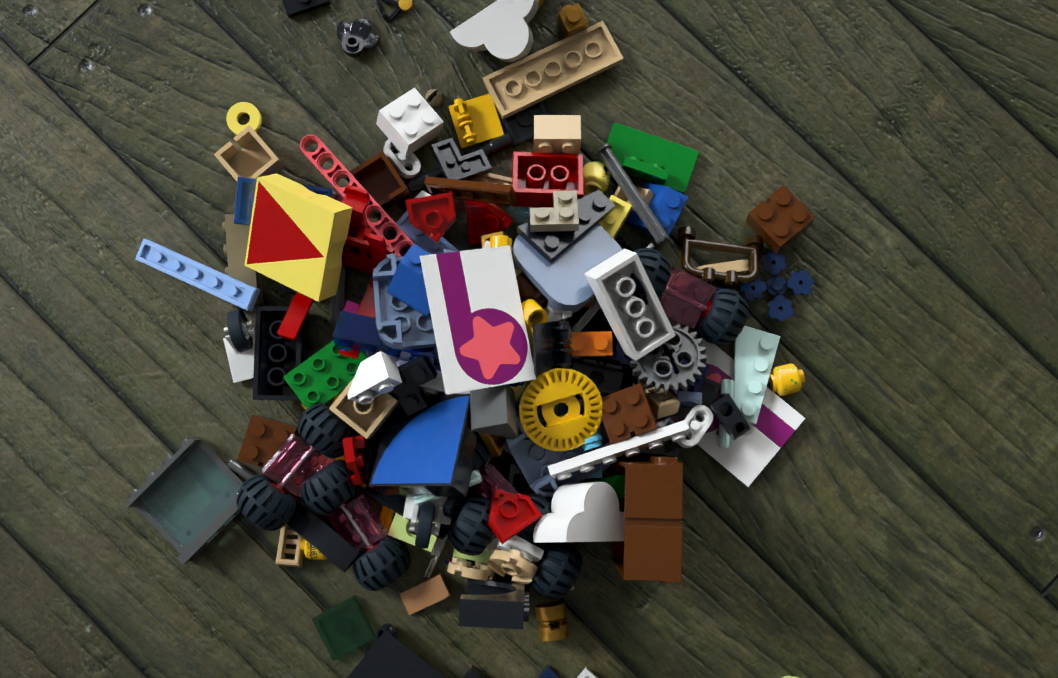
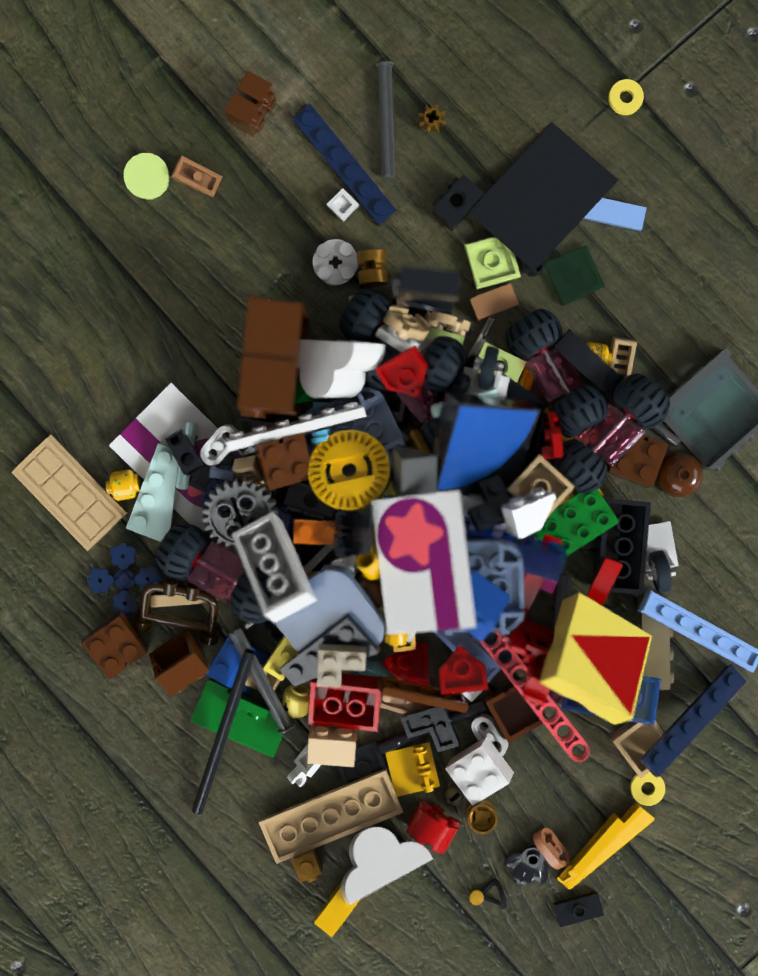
camera: 175 degrees left, 5 degrees up
none -> tan piece [12,435,127,551]
none -> reddish brown piece [149,629,210,697]
none -> black piece [192,649,256,815]
none -> white plate [287,744,320,787]
none -> white plate [313,239,358,286]
none -> red brick [406,801,461,853]
none -> yellowish green plate [464,236,521,290]
none -> pearl gold wheel [466,798,498,834]
none -> nougat beam [533,828,570,869]
none -> yellow wedge [556,802,654,889]
none -> dark blue plate [639,664,747,777]
none -> reddish brown cylinder [656,452,703,497]

